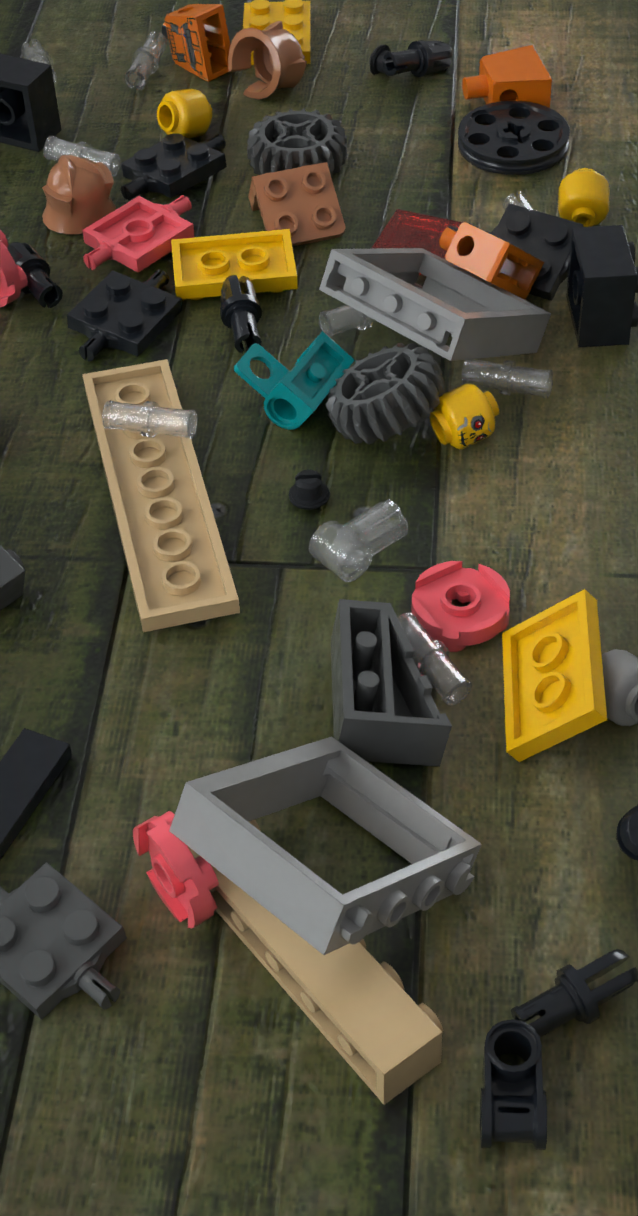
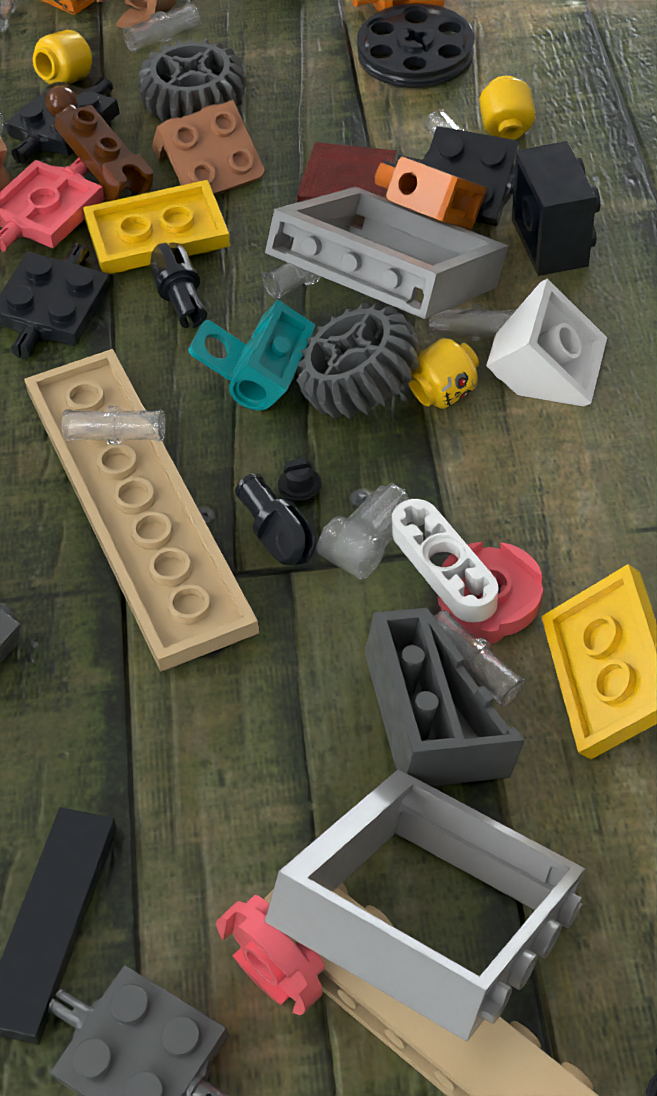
camera: 10 degrees left, 5 degrees up
none -> reddish brown plate [45,86,153,201]
none -> clear pin [123,3,201,52]
none -> black arm [235,474,317,566]
none -> white beam [392,499,498,622]
none -> white slope [486,279,607,407]

